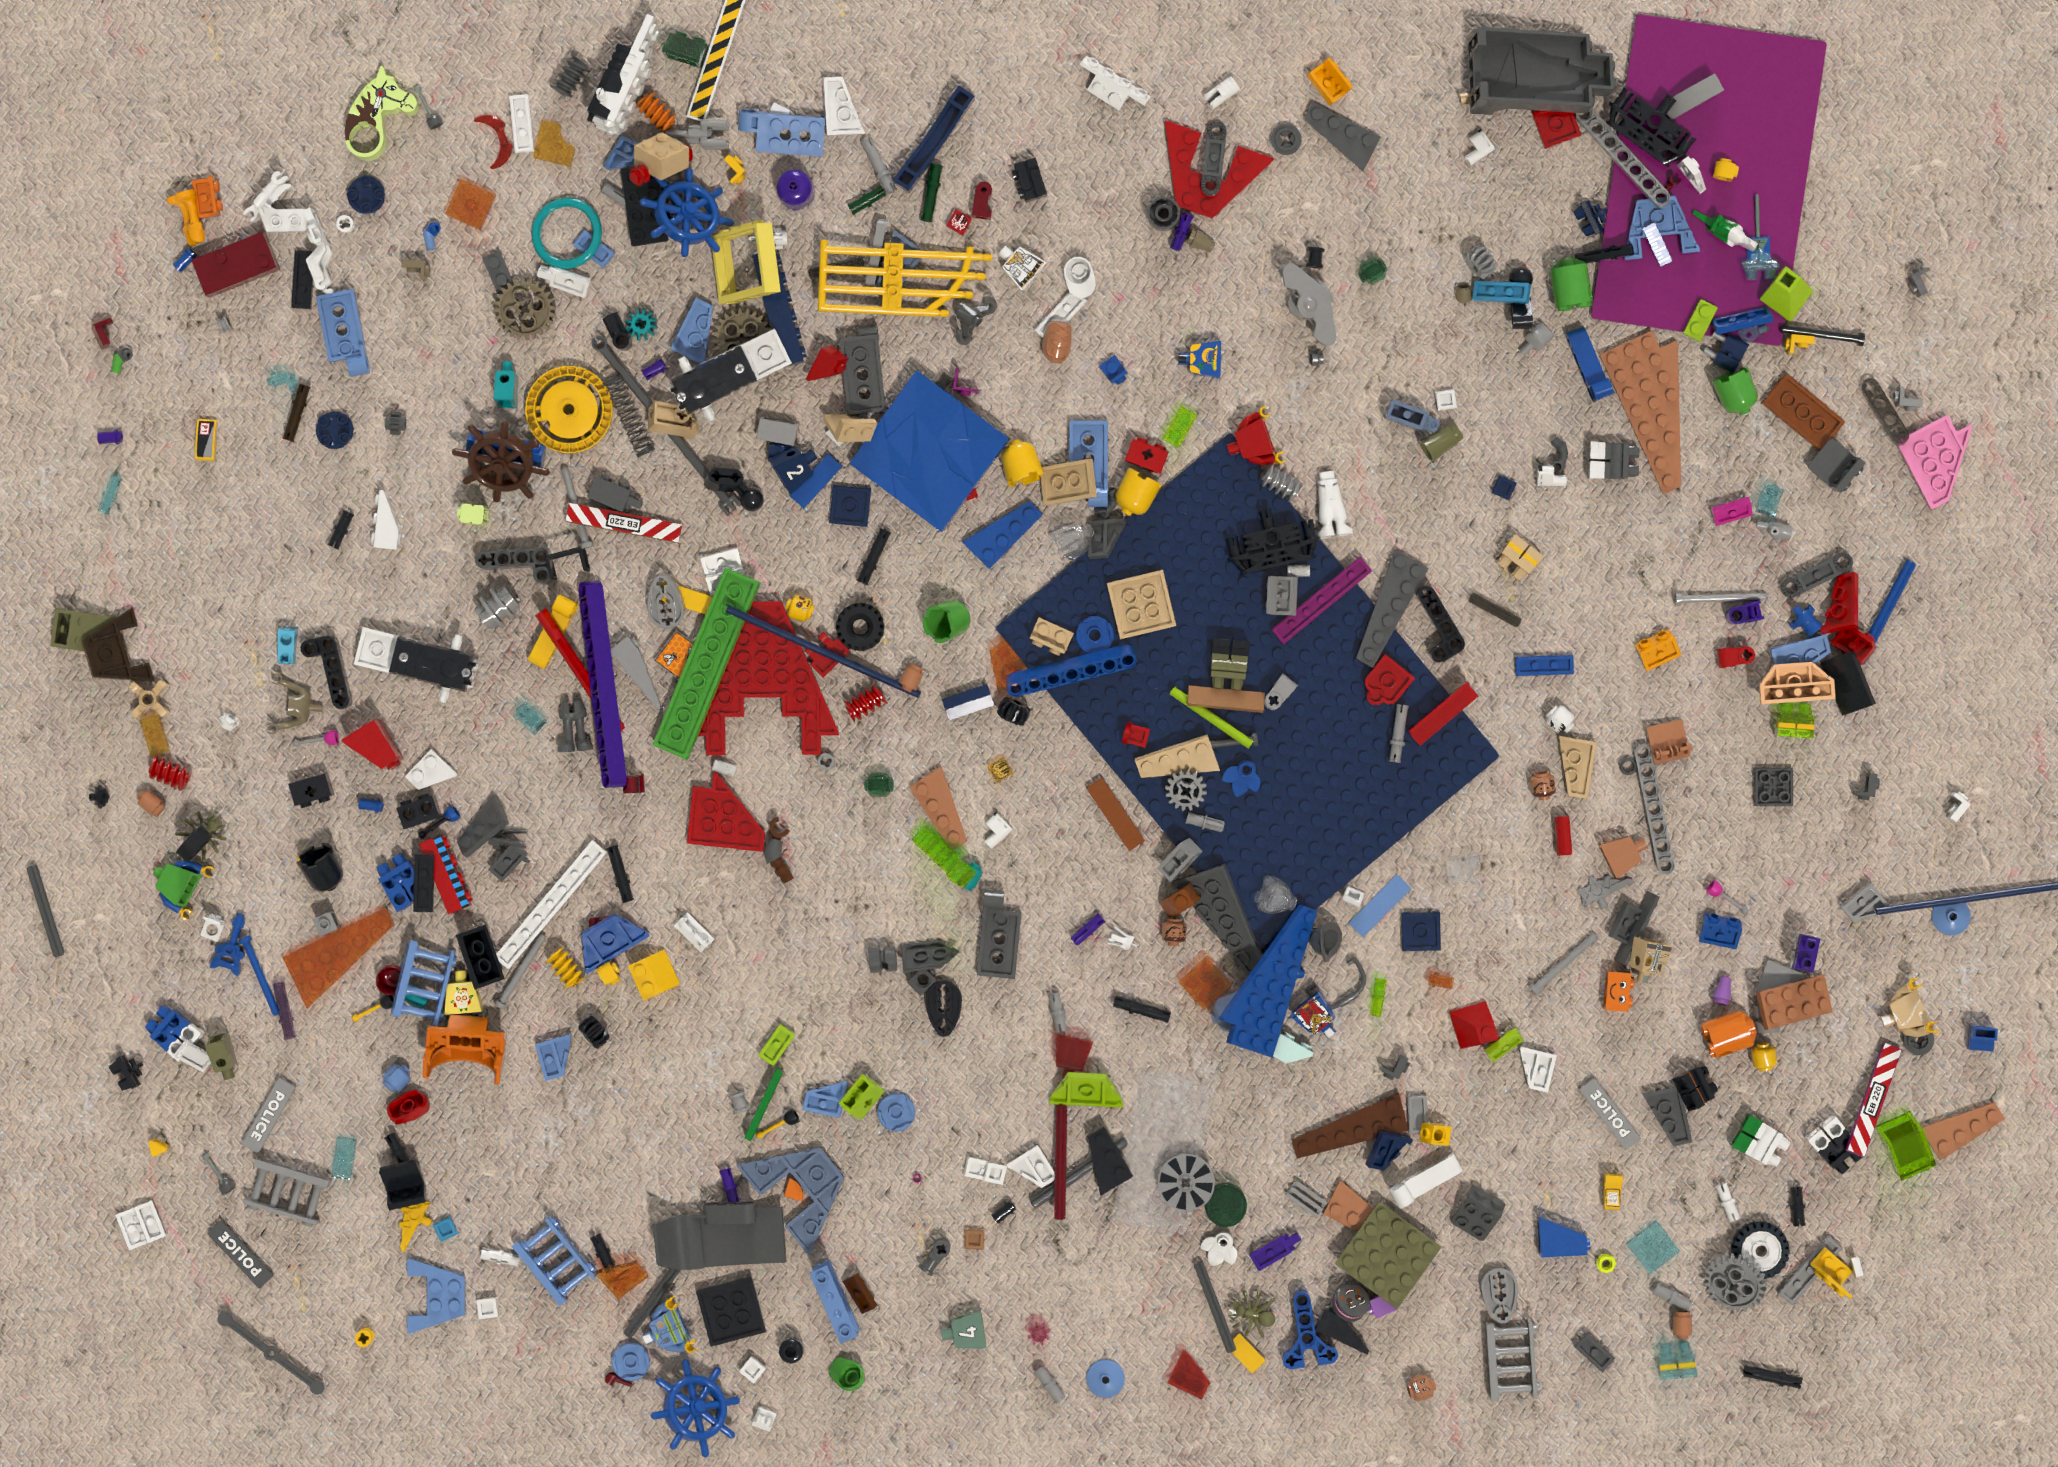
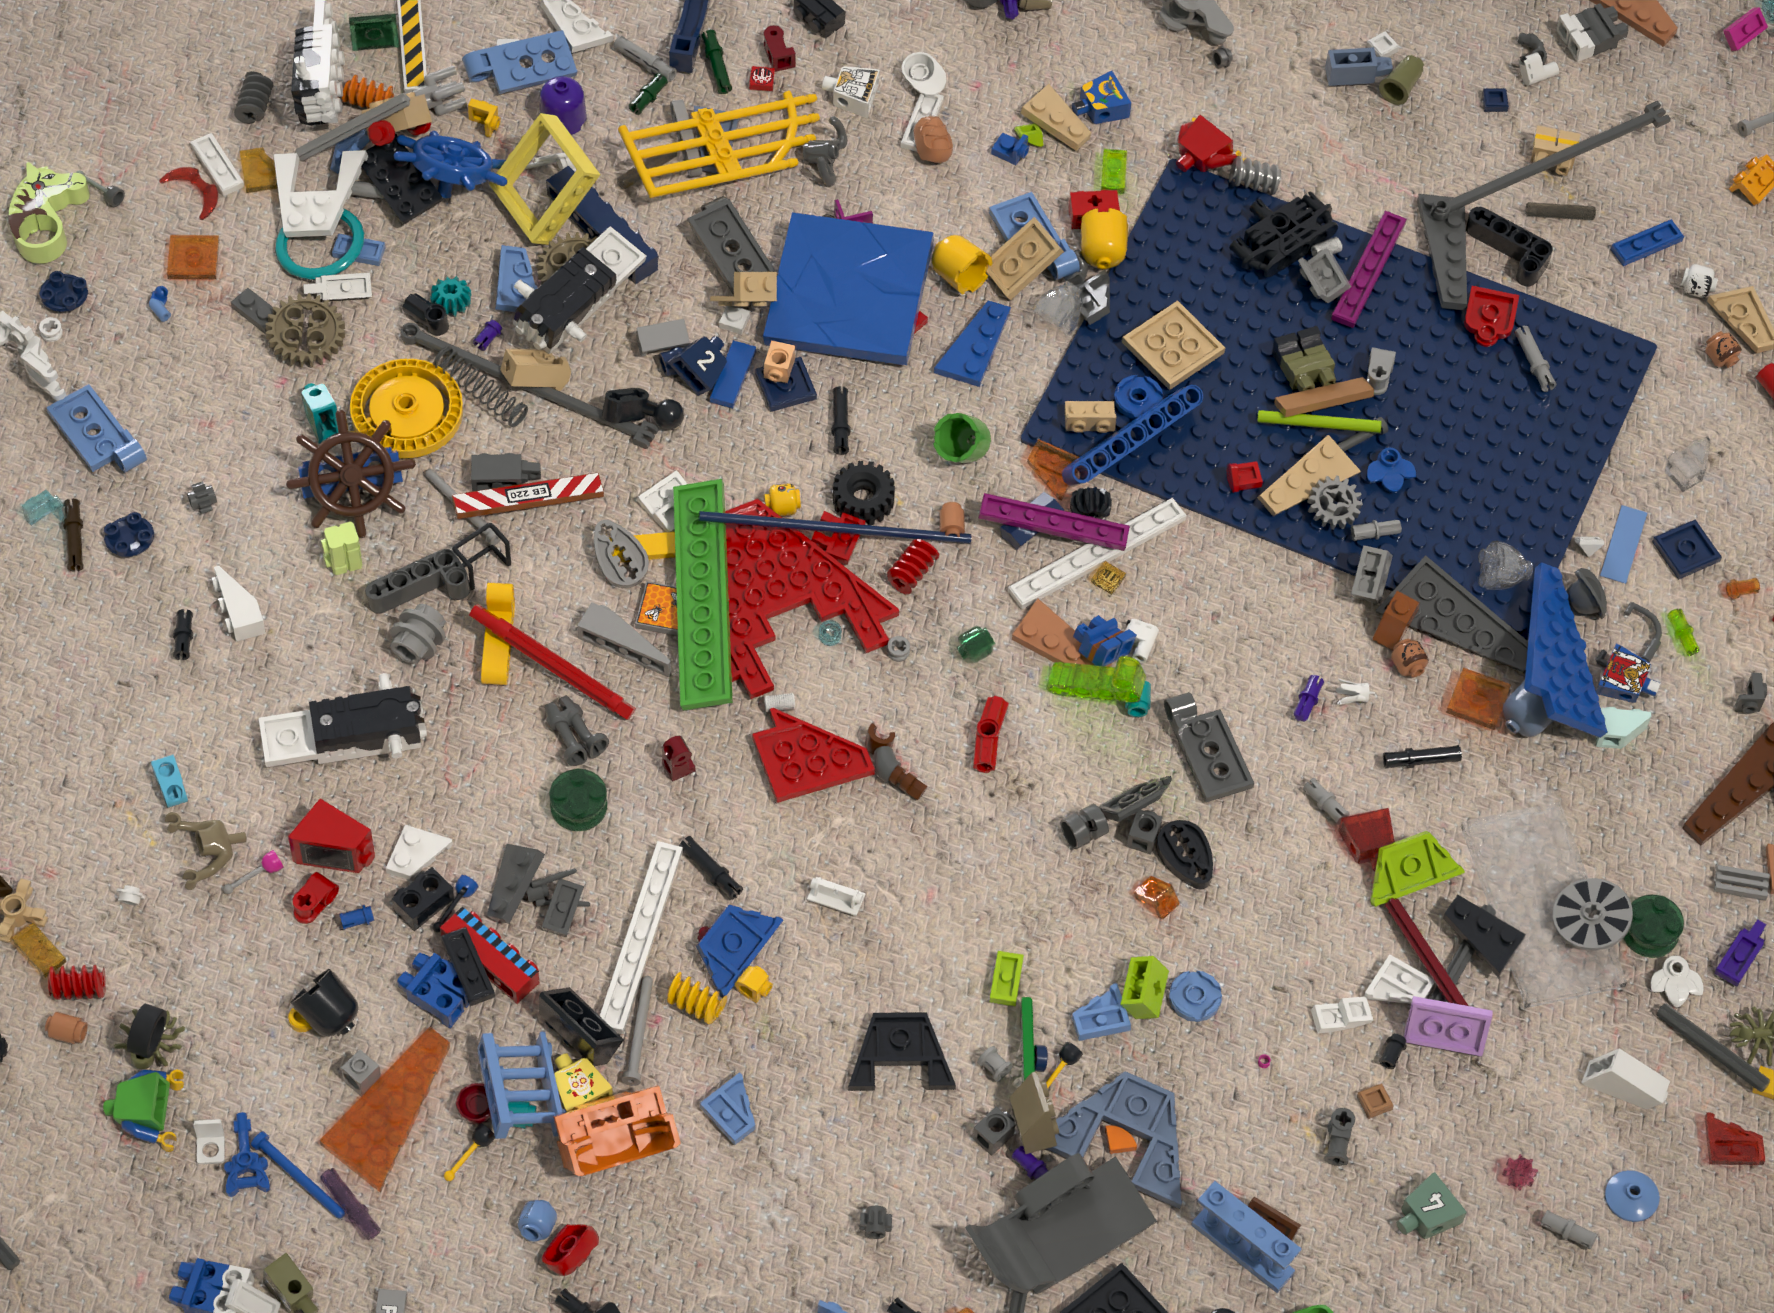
camera: 30 degrees left, 30 degrees down
black brick [288,773,335,808] -> none
black tile [291,250,313,310] -> none
black beam [300,636,352,709] -> none
dark tan bracket [401,259,431,281] -> none
clear light blue bracket [513,702,547,735] -> none
dark purple beam [578,581,627,788] -> none
black gear [578,1016,610,1049] -> none
yellow slope [628,949,680,1001] -> none
red slope [806,345,849,381] -> none
dark orange tile [1086,777,1145,851] -> none
white piece [1317,471,1353,539] -> none
red panel [1407,682,1479,746] -> none
none -> white wing [274,150,368,237]
none -> red piece [293,872,340,924]
none -> light grey axle [296,93,410,161]
none -> clear green wheel [549,768,608,831]
none -> light nougat brick [764,340,795,383]
none -> clear light blue bush [819,620,842,646]
none -> black wing [848,1012,956,1091]
none -> dark grey gear [859,1205,892,1239]
none -> dark grey brick [972,1106,1016,1156]
none -> red piece [973,695,1009,773]
none -> magenta tile [979,493,1130,551]
none -> white tile [1008,498,1187,610]
none -> dark tan slope [1009,1071,1060,1154]
none -> lime slope [1014,124,1043,147]
none -> tan wing [1020,84,1091,151]
none -> dark blue tile [1034,1045,1048,1072]
none -> blue hips [1073,615,1137,669]
none -> clear orange bracket [1133,876,1179,919]
none -> lavender tile [1404,996,1493,1056]
none -> dark grey hinge [1430,101,1671,221]
none -> white slope [1581,1048,1670,1109]

